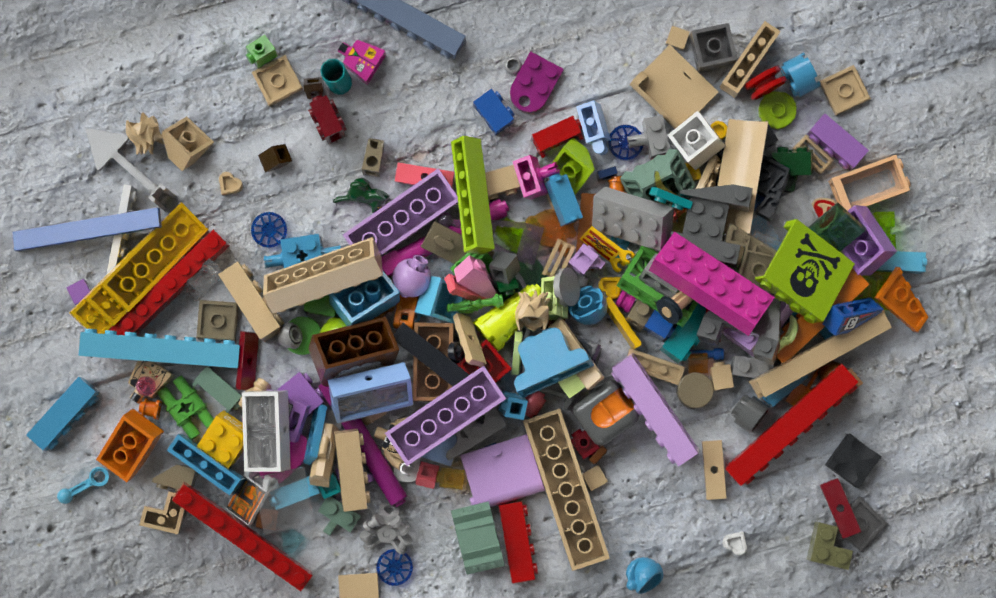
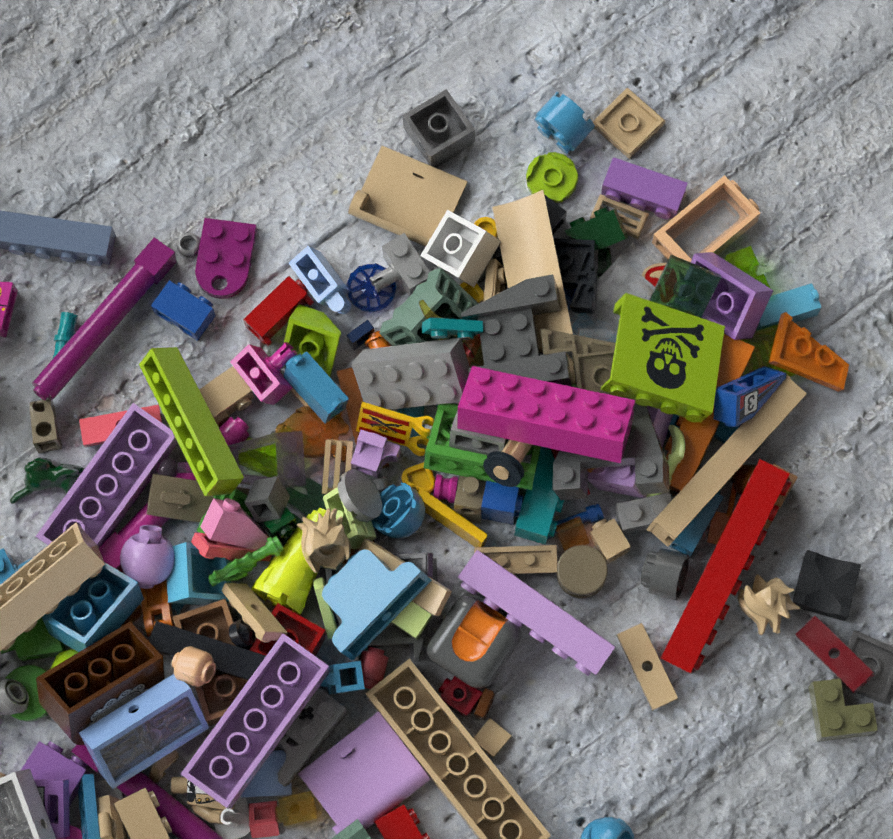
camera: 15 degrees left, 10 degrees down
tan tile [665,26,690,51] -> none
tan brick [719,21,781,98] -> none
white tile [722,531,747,555] -> none
red wheel [744,65,788,101] -> none
none -> magenta brick [32,237,177,401]
none -> teal pin [53,312,78,358]
none -> light nougat head [172,646,216,687]
none -> tan hair [737,574,800,635]

